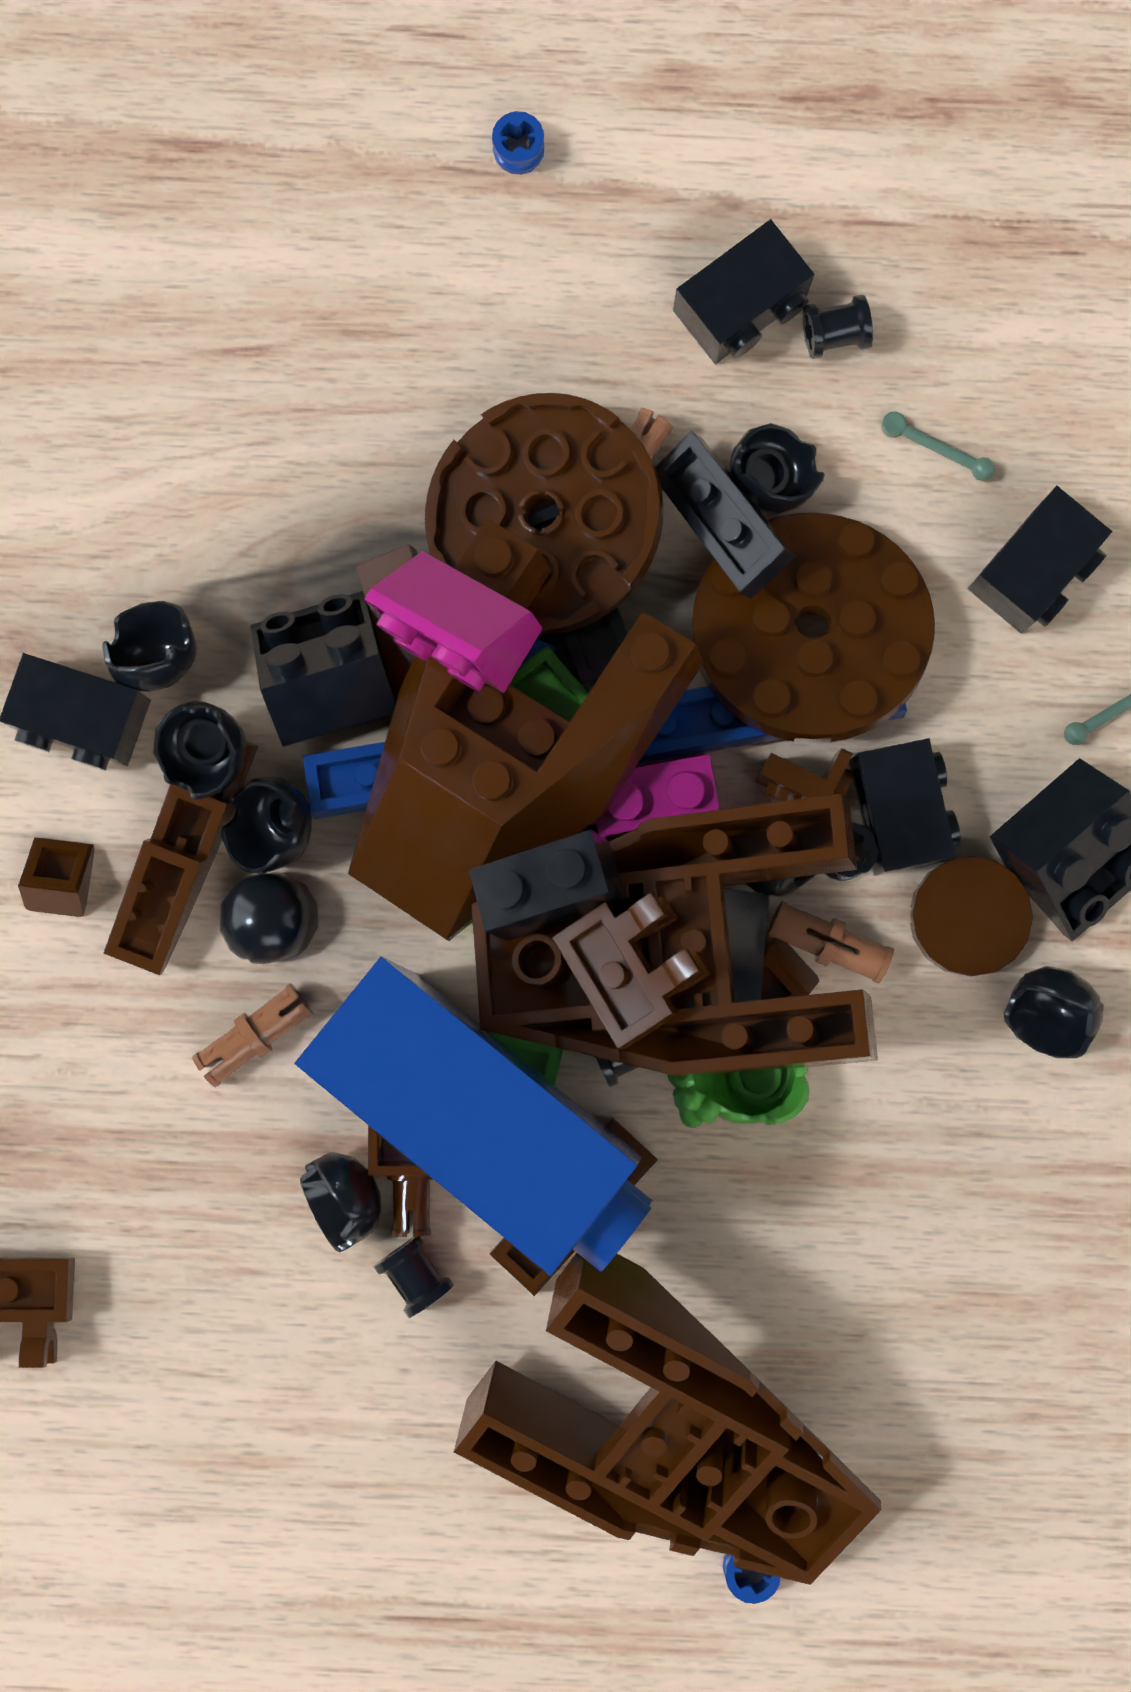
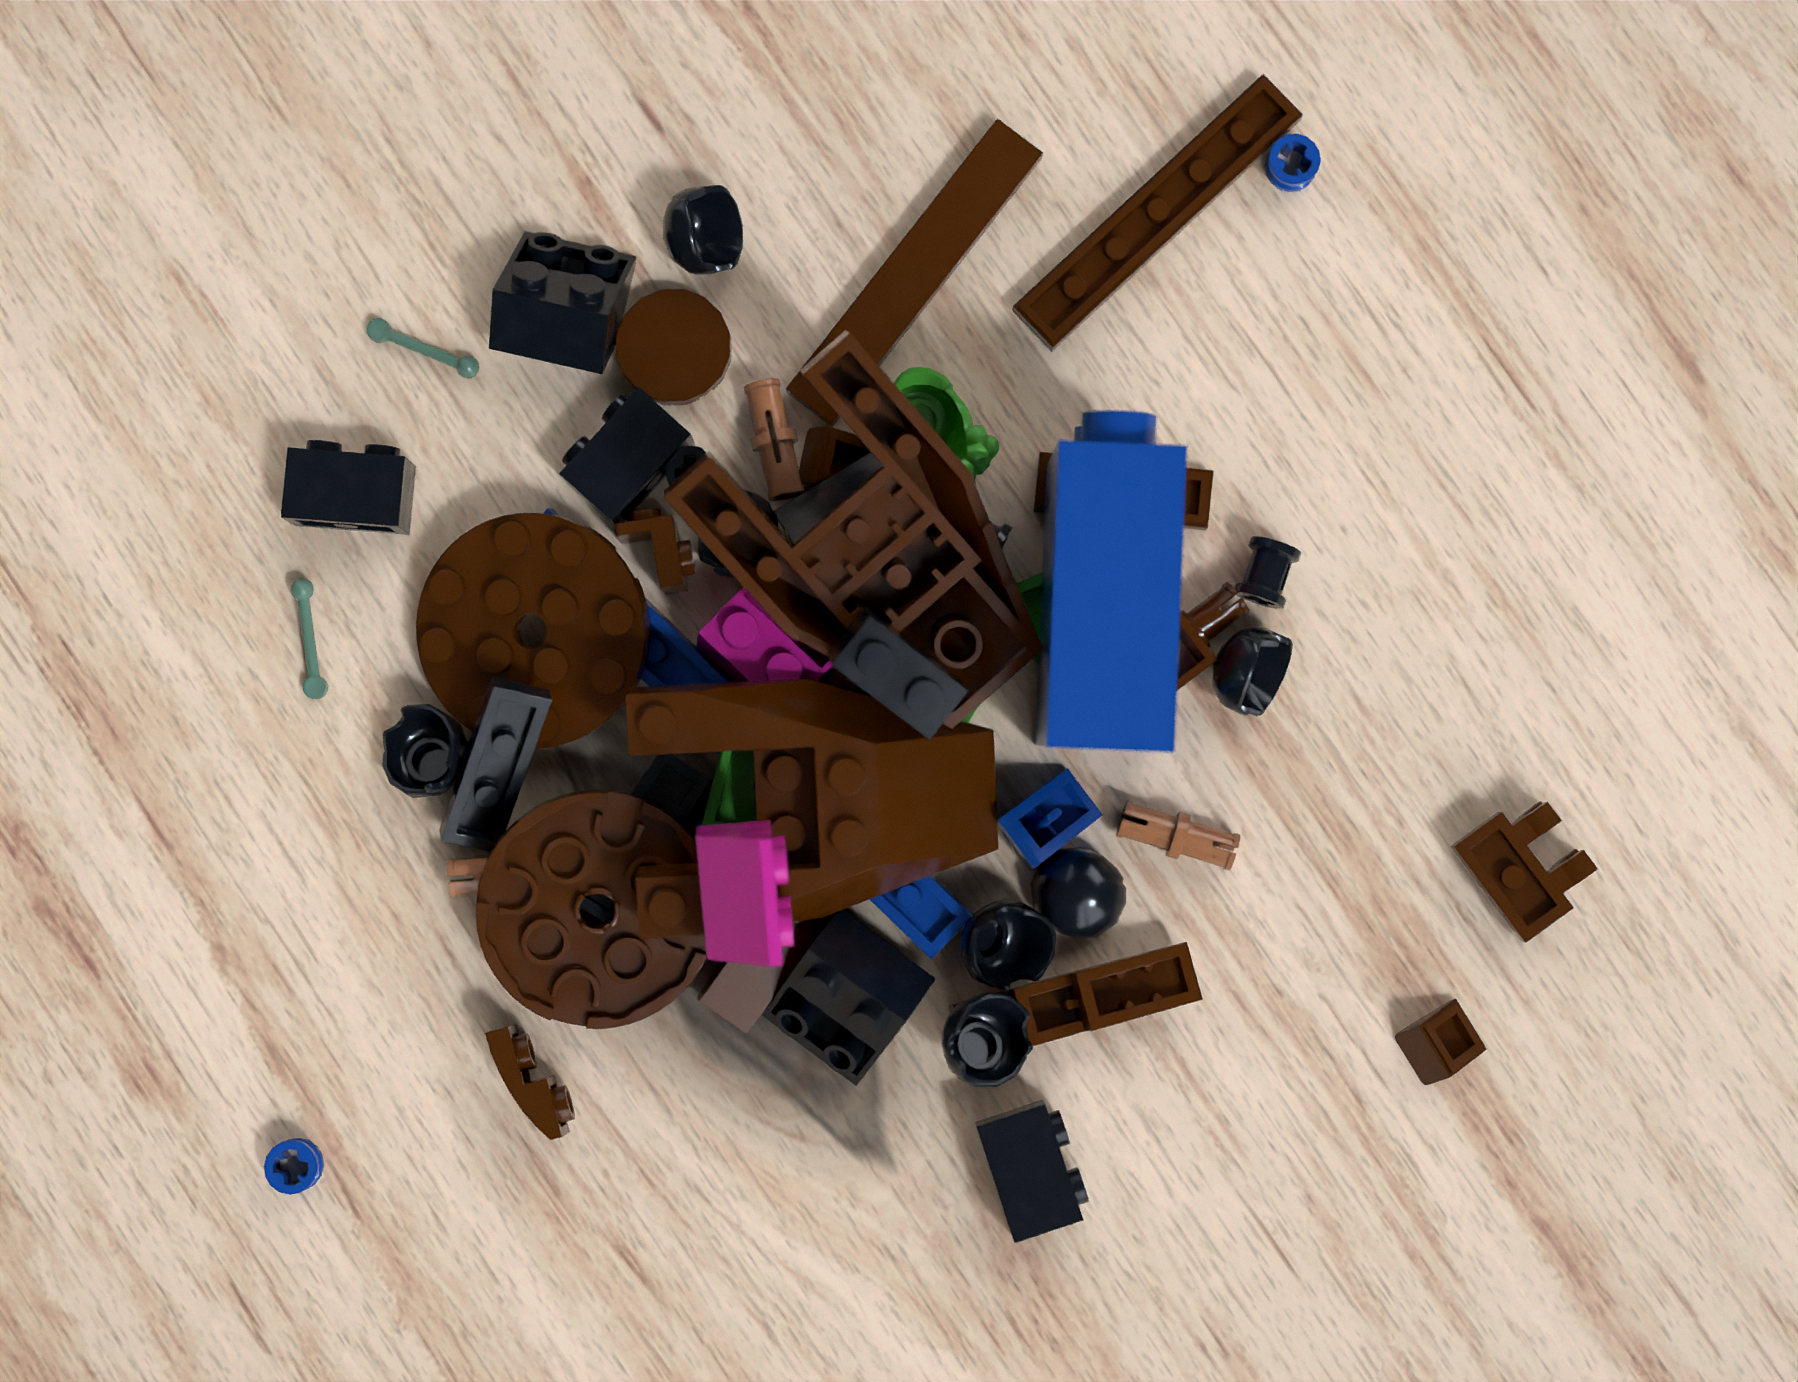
camera: 125 degrees left, 0 degrees up
reddish brown slope [18,837,95,917] -> none
black hair [102,601,197,692] -> none
reddish brown wedge [454,1253,881,1585] -> none
reddish brown plate [552,893,712,1049] -> none
black brick [673,219,815,365] -> none
black bush [803,294,873,359] -> none
none -> reddish brown slope [485,1024,575,1140]
none -> reddish brown tile [786,118,1043,427]
none -> blue slope [997,768,1103,870]
none -> reddish brown tile [1012,74,1303,352]

